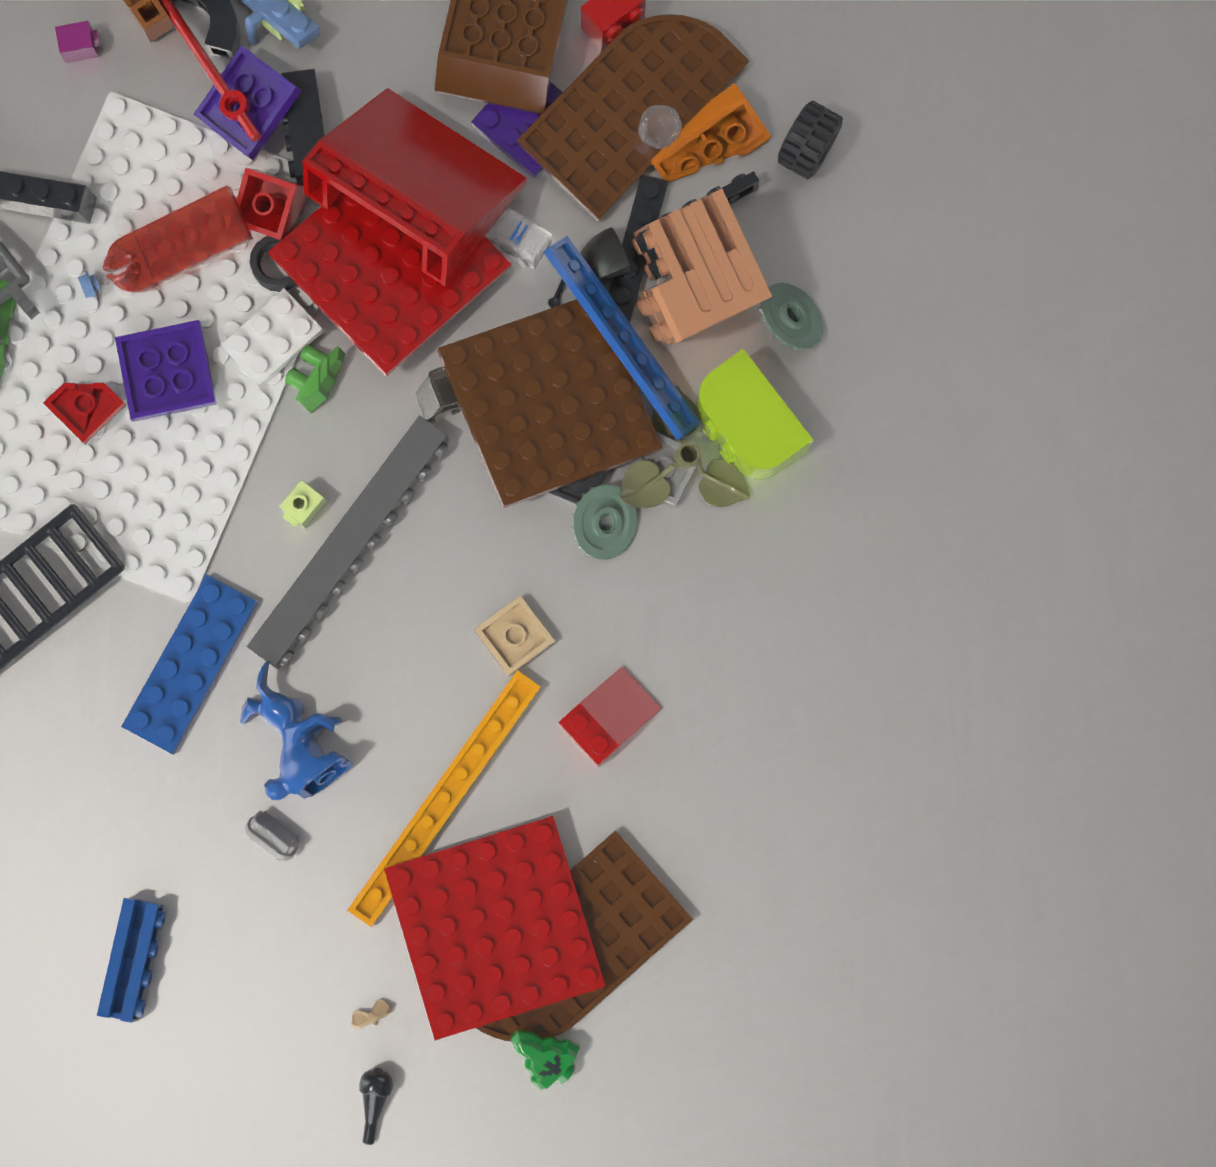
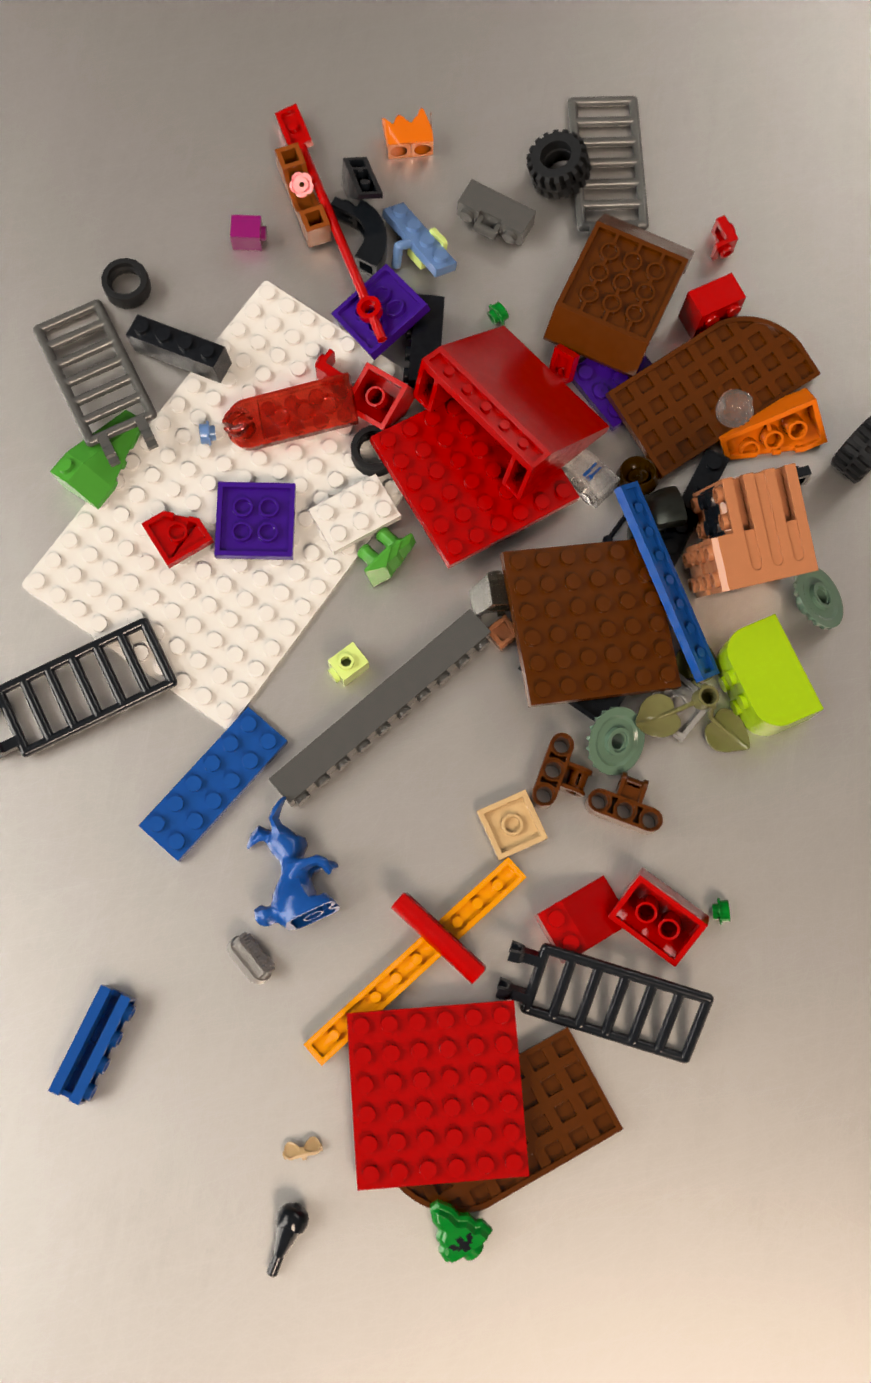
camera: 10 degrees right, 5 degrees down
none -> red bracket [315,349,347,394]
none -> red brick [391,892,486,984]
none -> green plate [487,302,509,326]
none -> nougat tile [488,614,516,651]
none -> black bar [495,940,714,1064]
none -> reddish brown piece [530,733,593,810]
none -> red bracket [549,344,580,384]
none -> reddish brown piece [584,771,663,835]
none -> red slope [608,867,709,967]
none -> dark brown hat [615,456,659,495]
none -> green plate [712,898,731,925]

